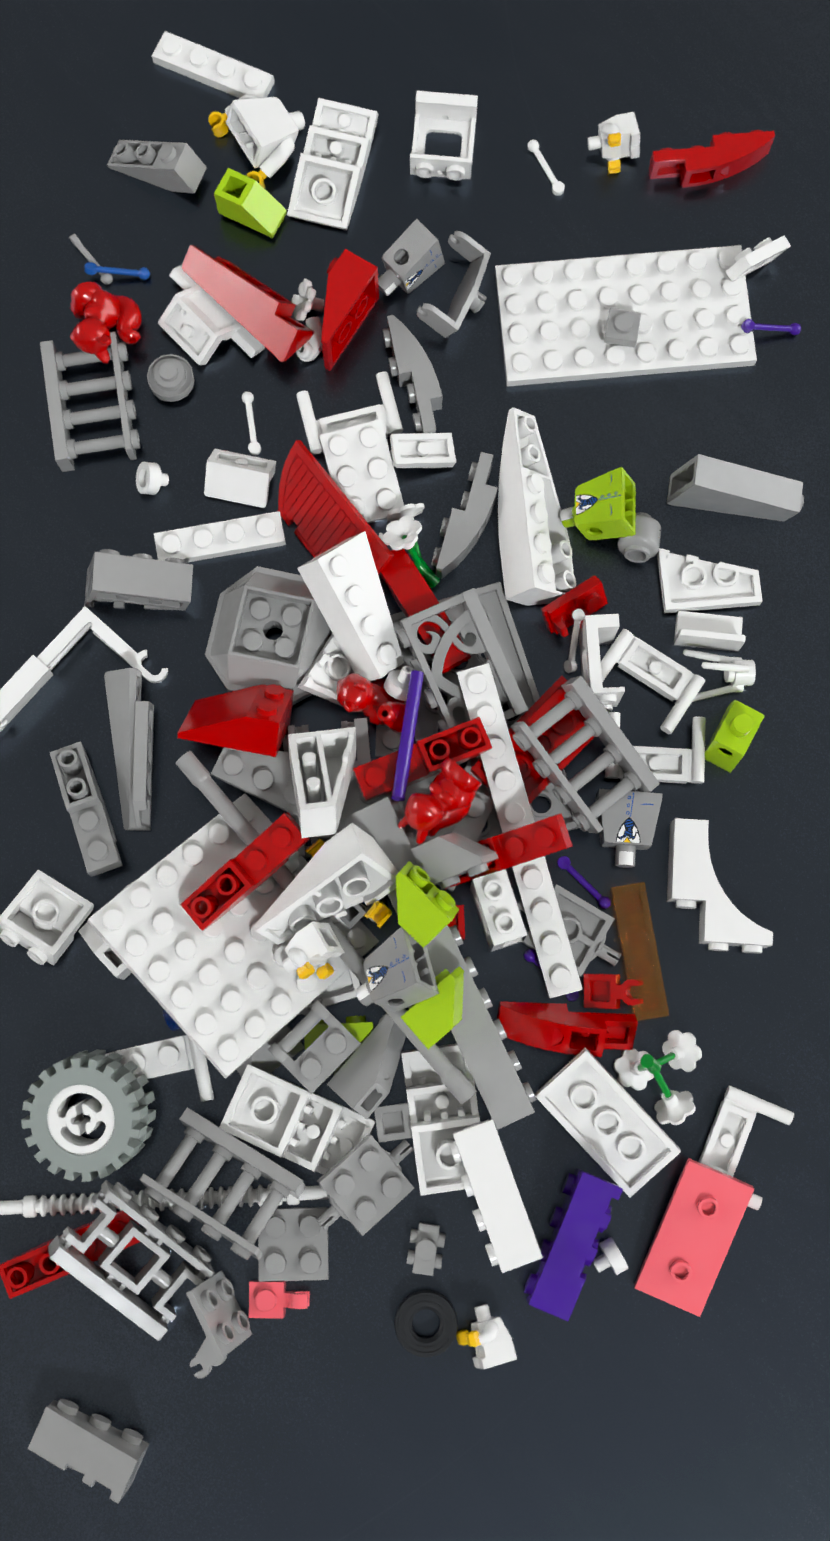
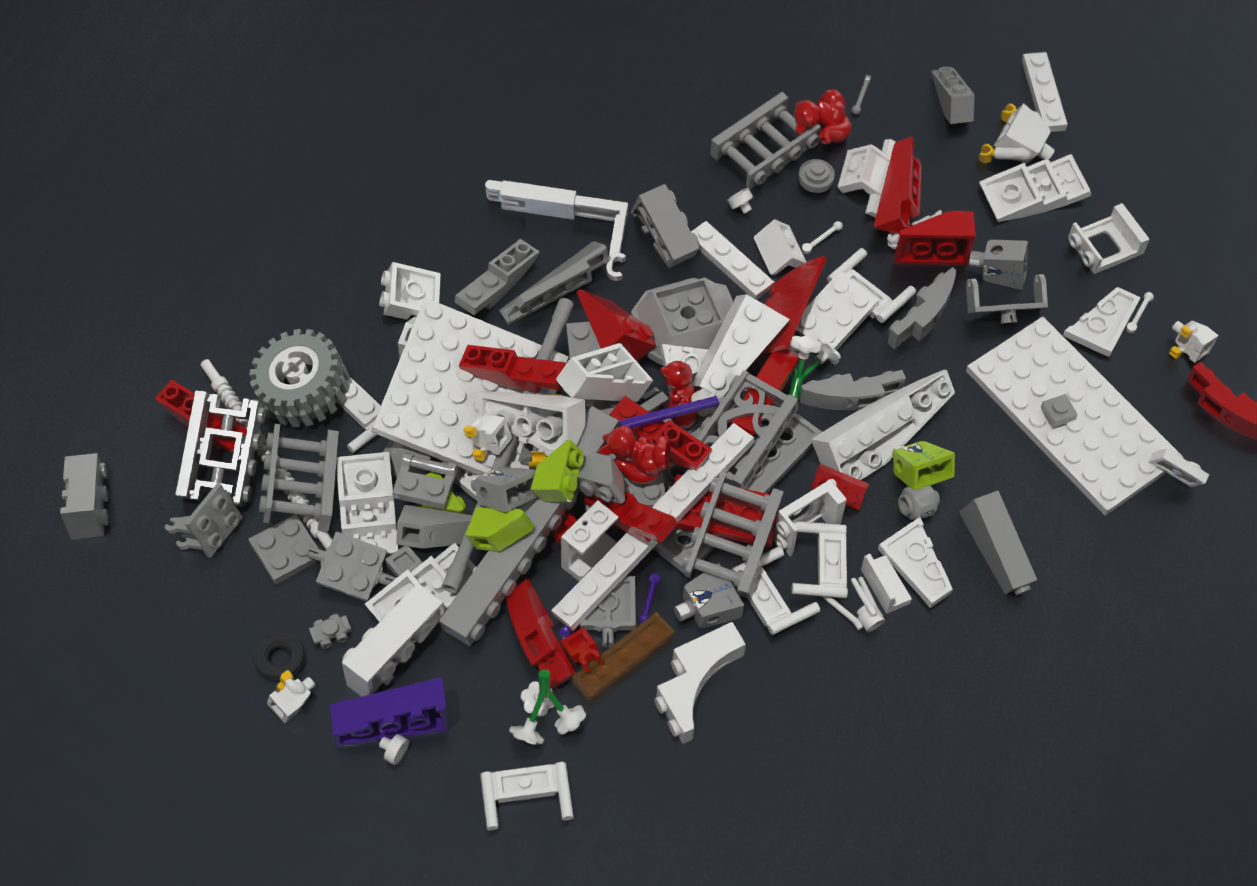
camera: 55 degrees right, 20 degrees down
blue hinge [84,262,150,280] -> none
lime slope [214,168,287,238] -> none
coral plate [249,1280,310,1318] -> none
white plate [389,433,456,468] -> none
white plate [535,1047,681,1197] -> none
coral plate [634,1158,754,1317] -> none
lime torso [705,700,765,773] -> none
dark purple hinge [741,319,801,336] -> none
none -> white wing [1063,287,1141,357]

